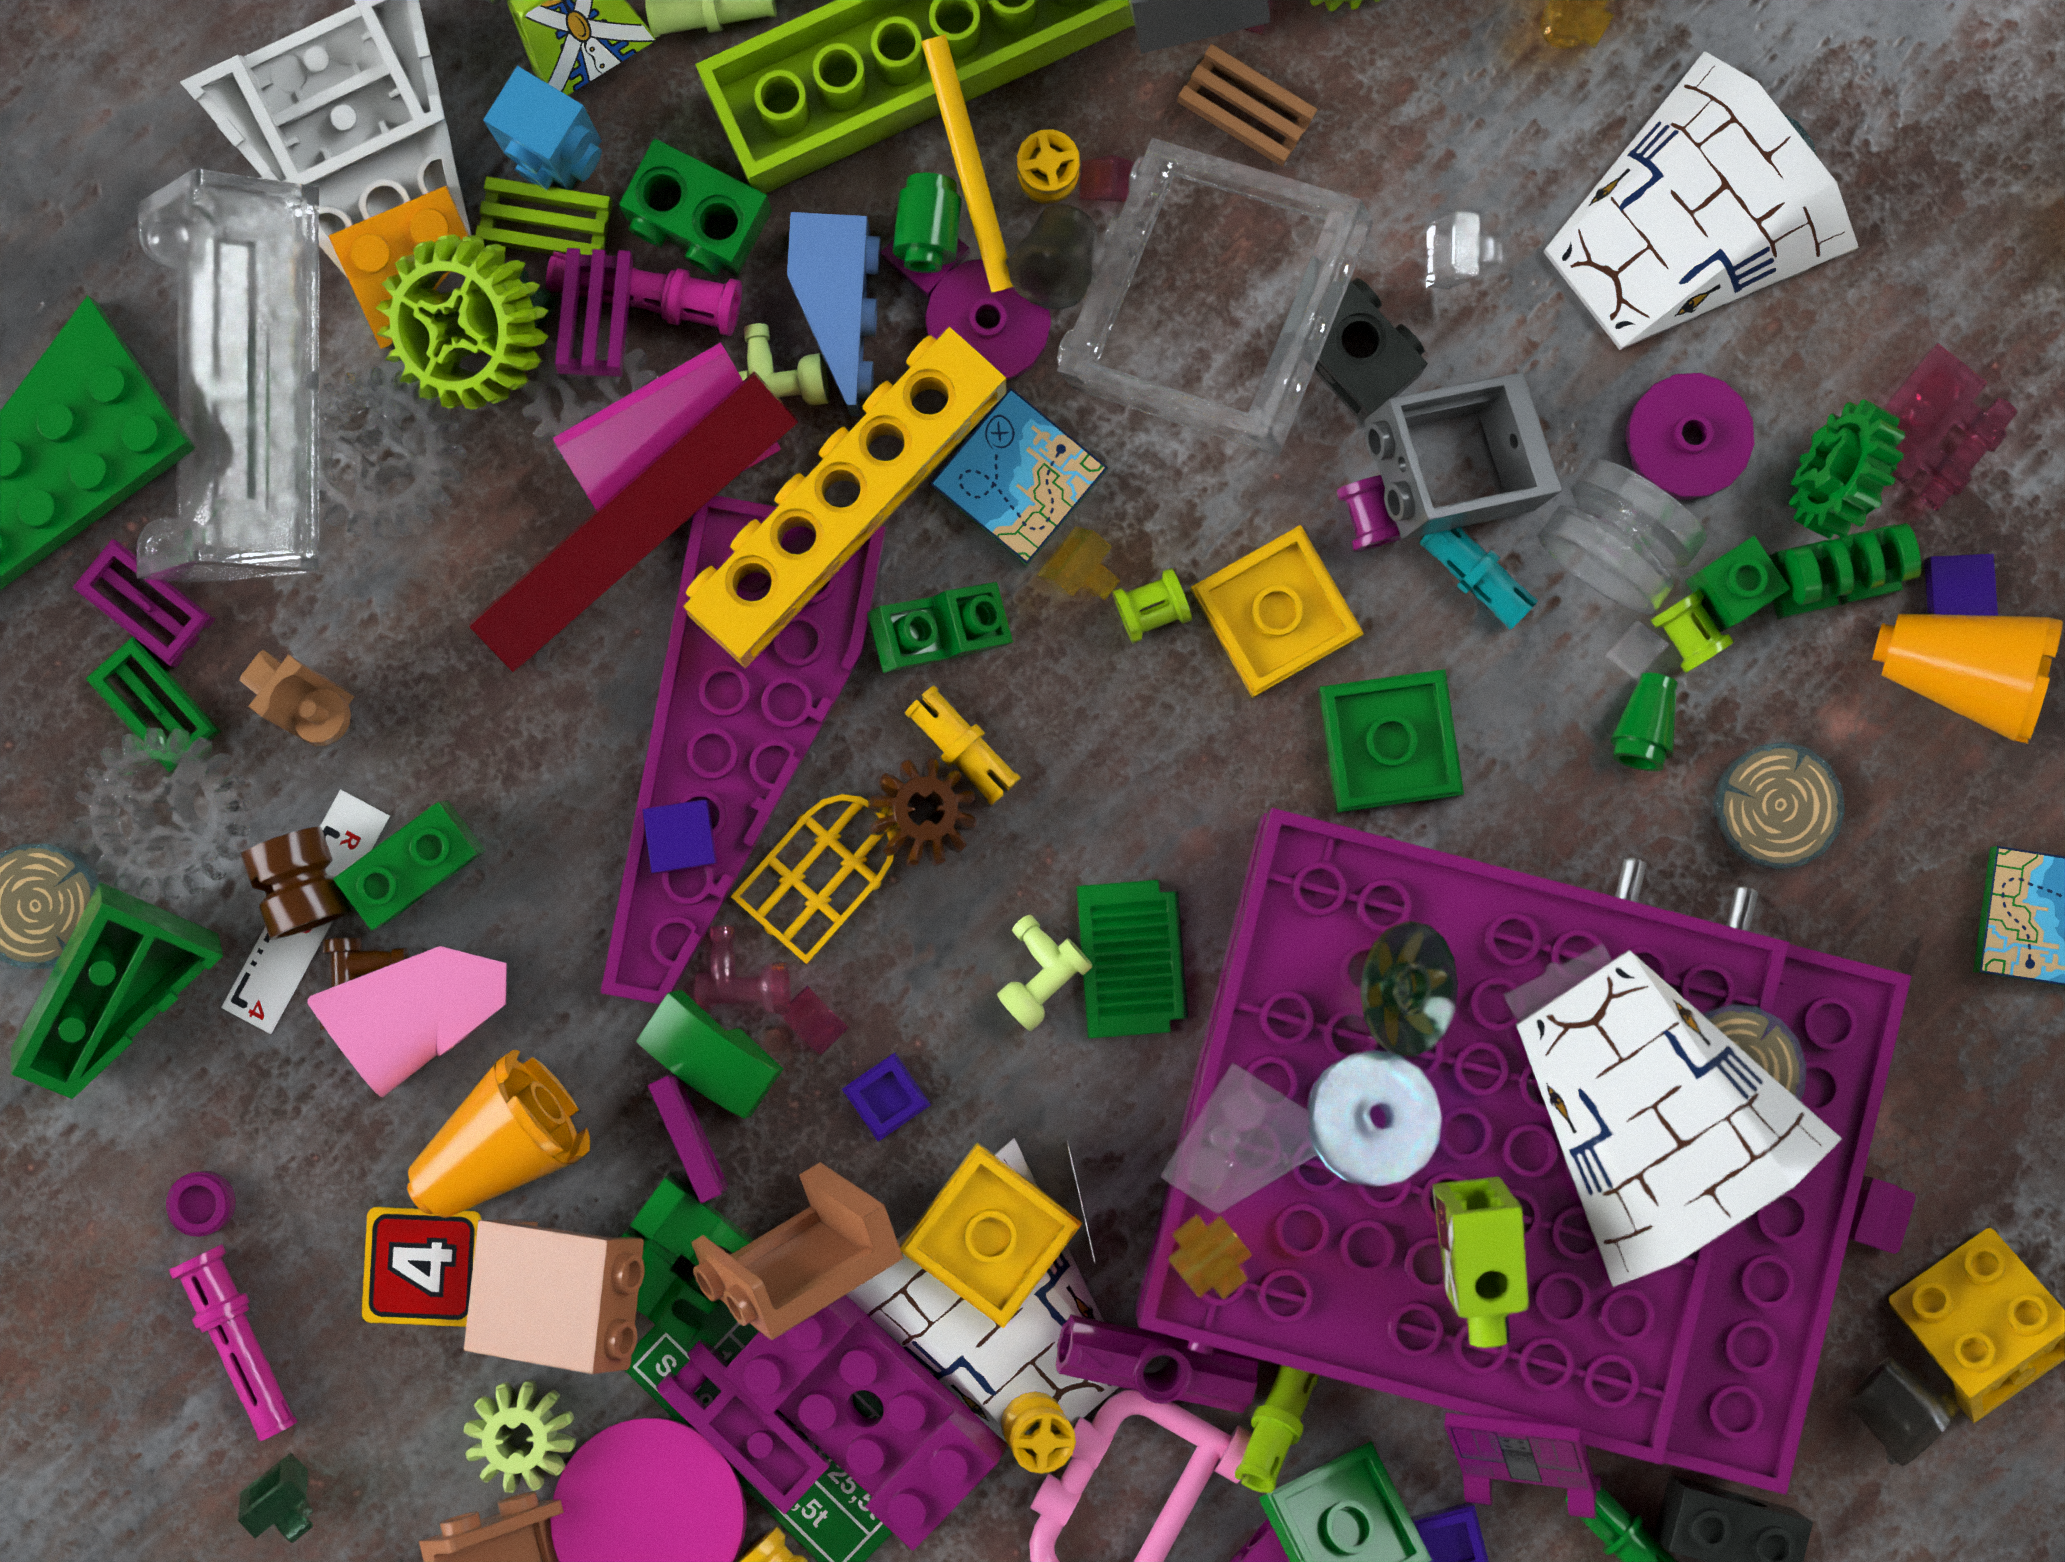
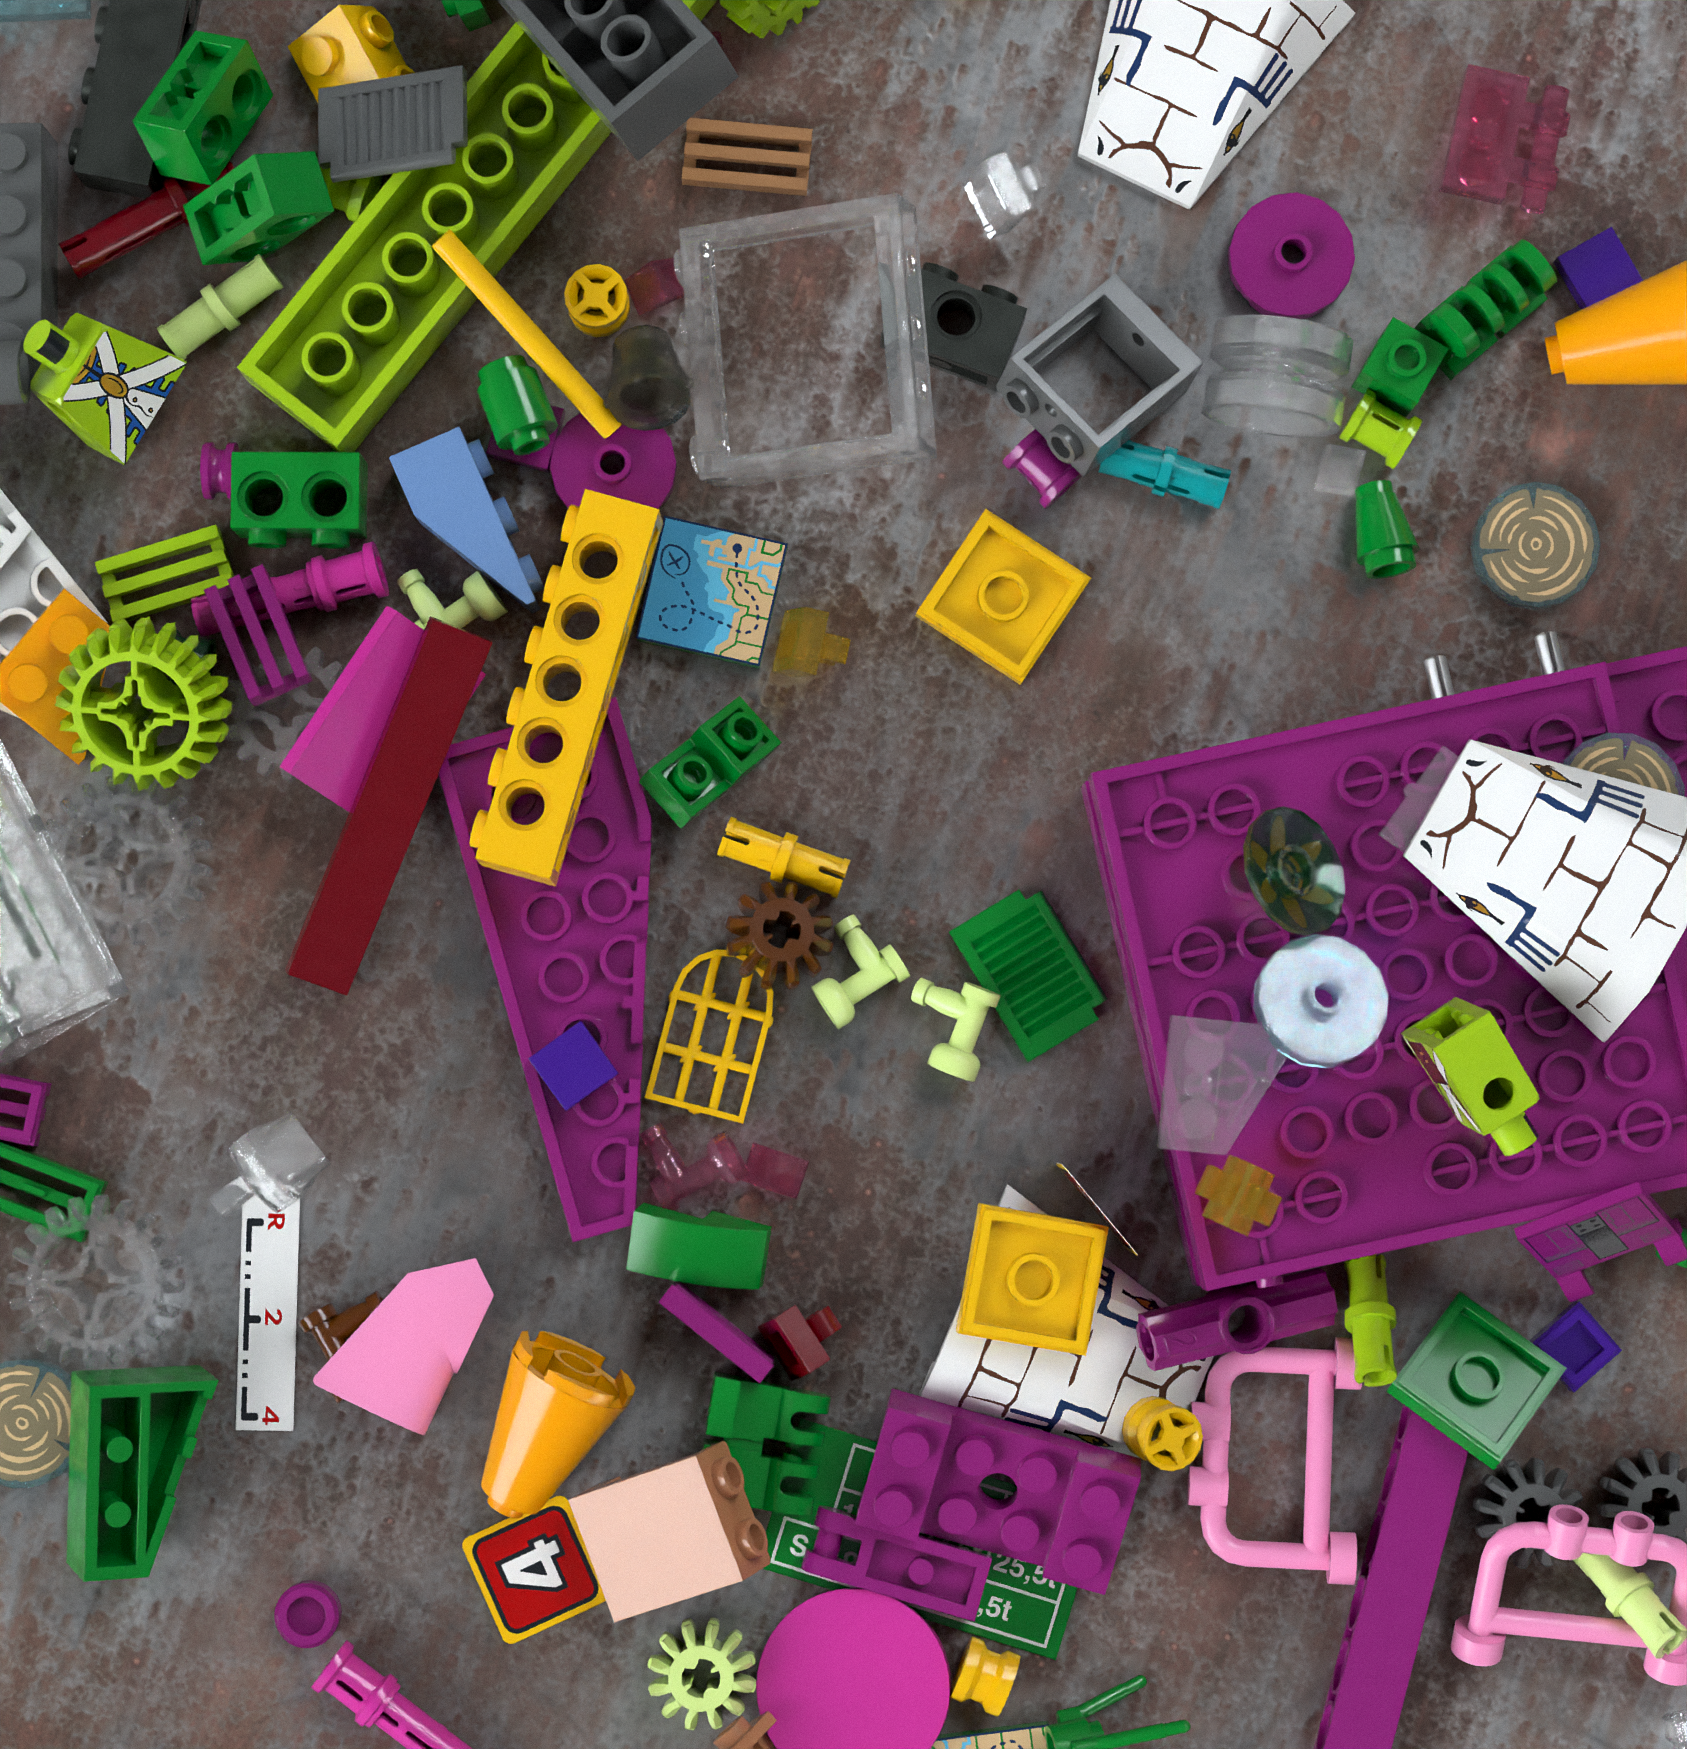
camera: 30 degrees left, 0 degrees up
medium nougat hips [239,650,355,747] -> none
reddish brown wheel [241,827,351,940] -> none
green brick [333,800,486,931] -> none
dark azure brick [483,66,602,190] -> none
nougat panel [691,1162,904,1340] -> none
dark purple tile [842,1052,932,1142] -> none
lime bush [1112,568,1192,644] -> none
green tile [1318,669,1464,813] -> none
green gear [1789,399,1905,539] -> none
none -> magenta bush [200,442,240,500]
none -> clear piece [209,1111,331,1218]
none -> dark red tile [758,1305,842,1381]
none -> yellowish green piece [811,914,910,1030]

